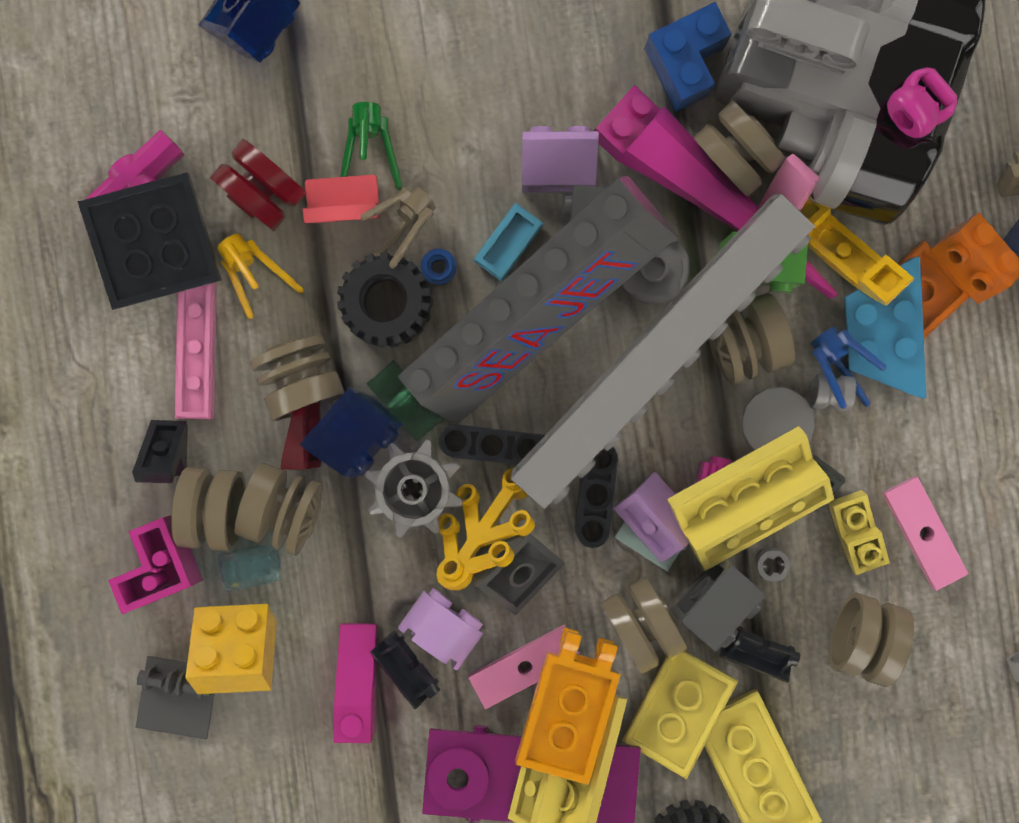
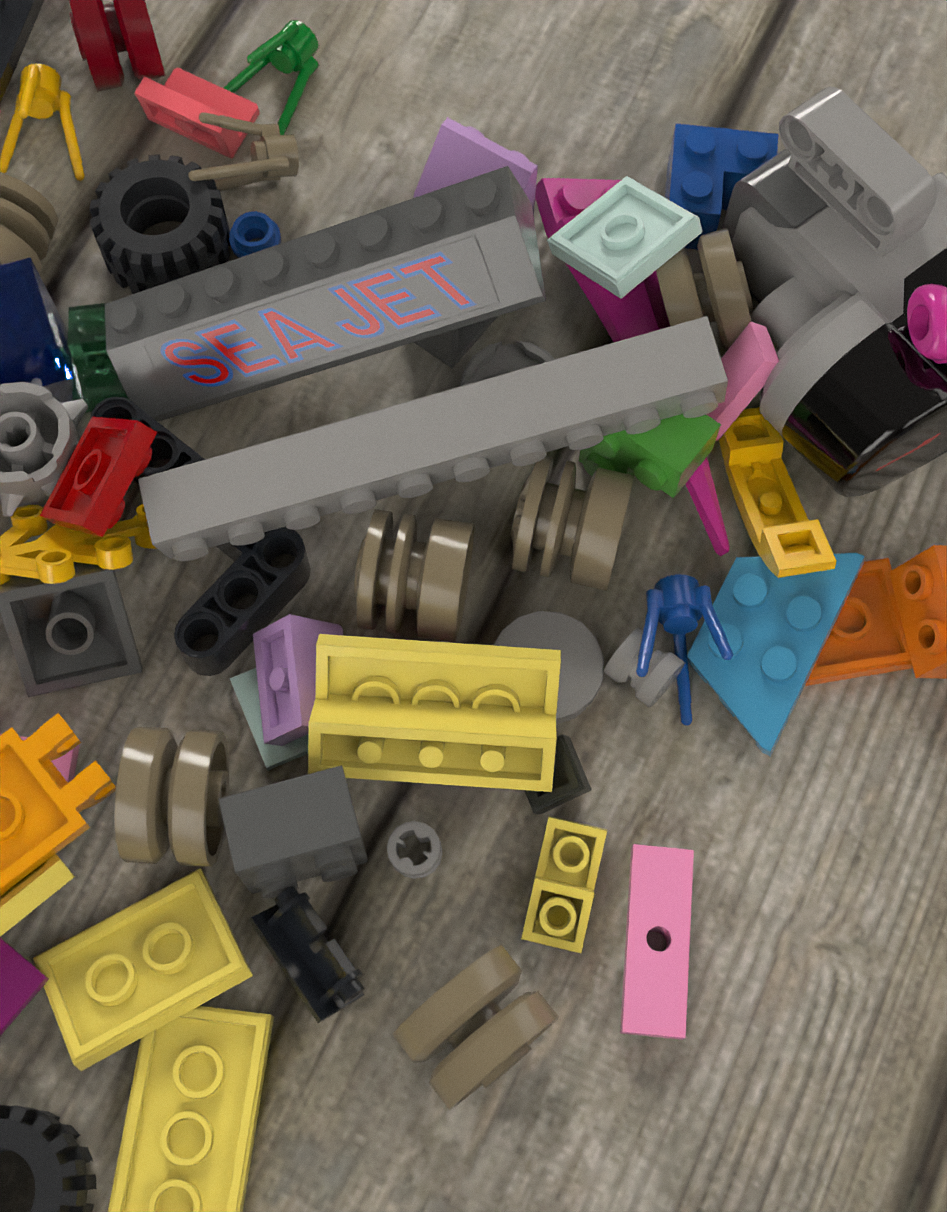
camera: 30 degrees right, 20 degrees down
none -> red plate [40,417,157,537]
none -> dark tan wheel [354,509,475,643]
none -> light aqua plate [547,176,703,299]

